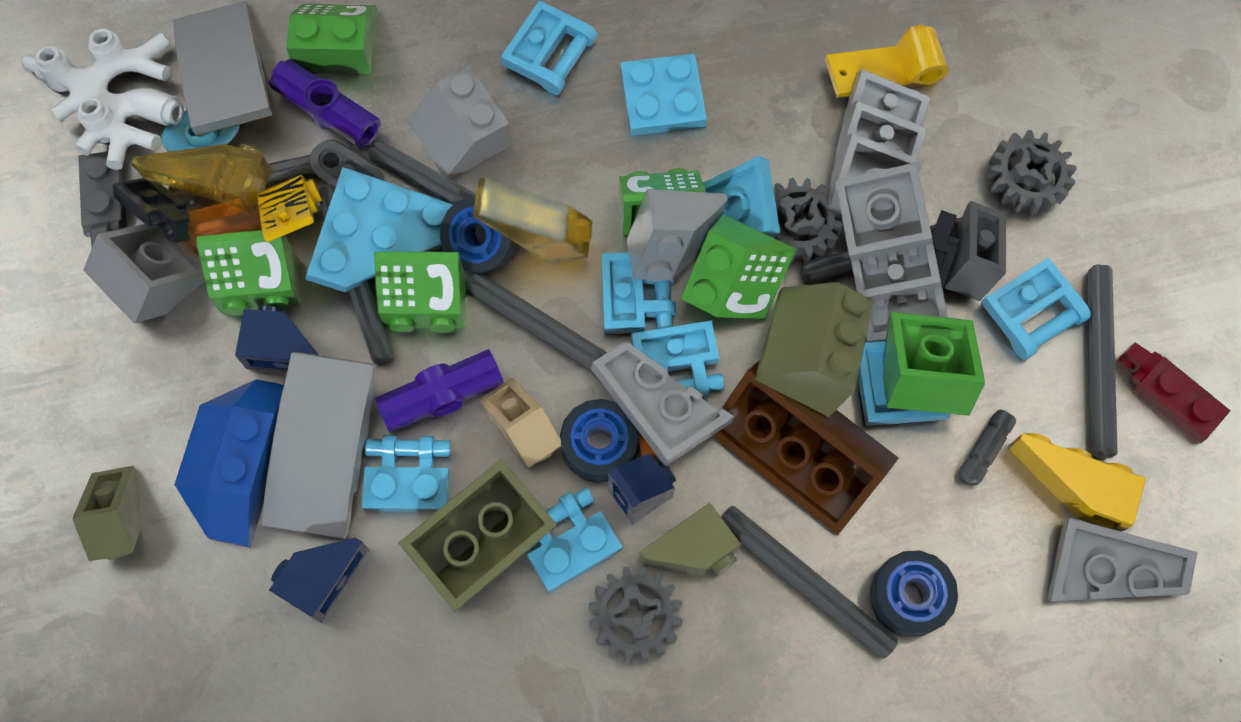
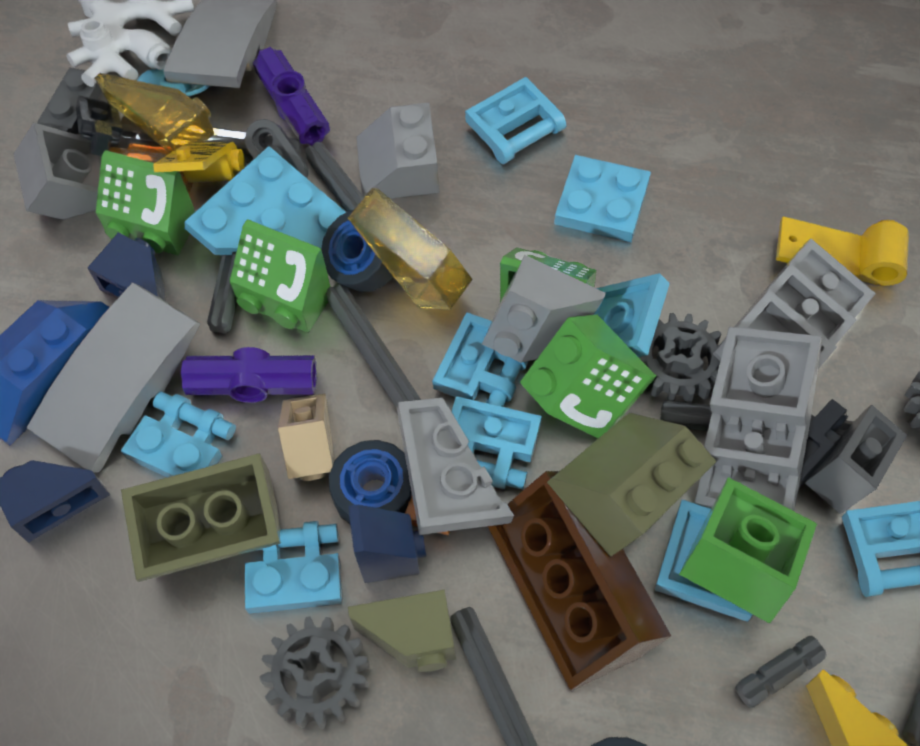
camera: 30 degrees right, 10 degrees down
bright green slope [286,4,377,74] -> none

